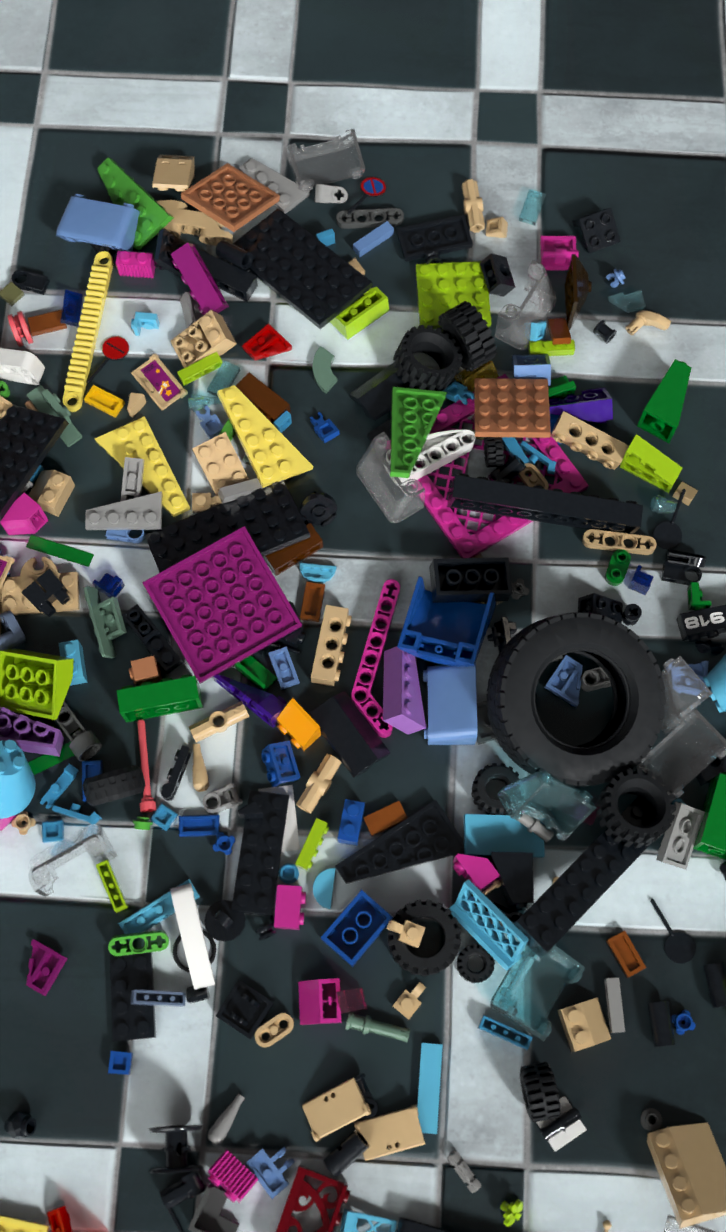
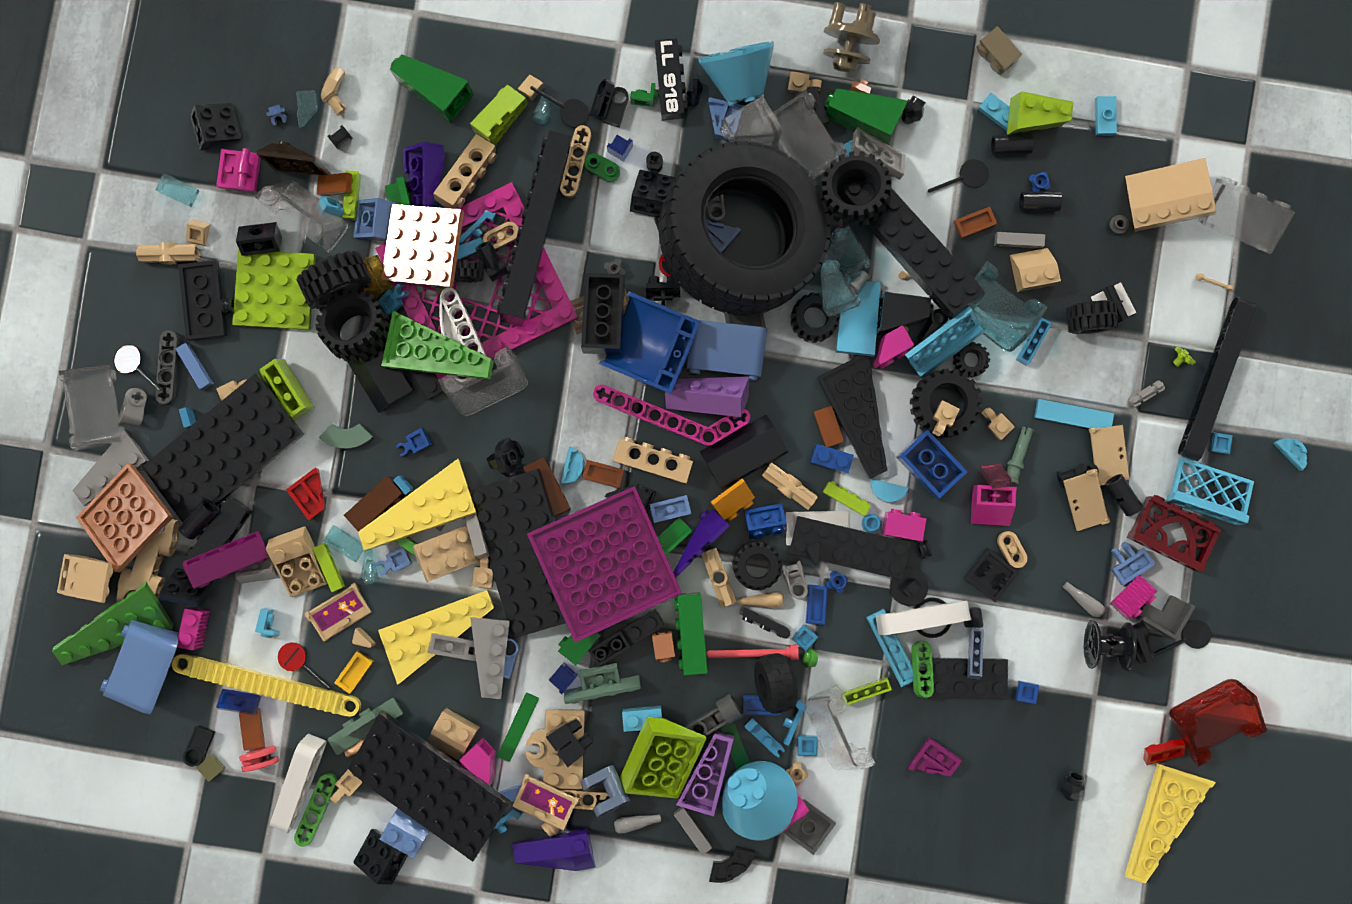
camera: 85 degrees left, 15 degrees up
none -> green brick [558,632,601,666]
none -> black tyre [733,542,782,591]

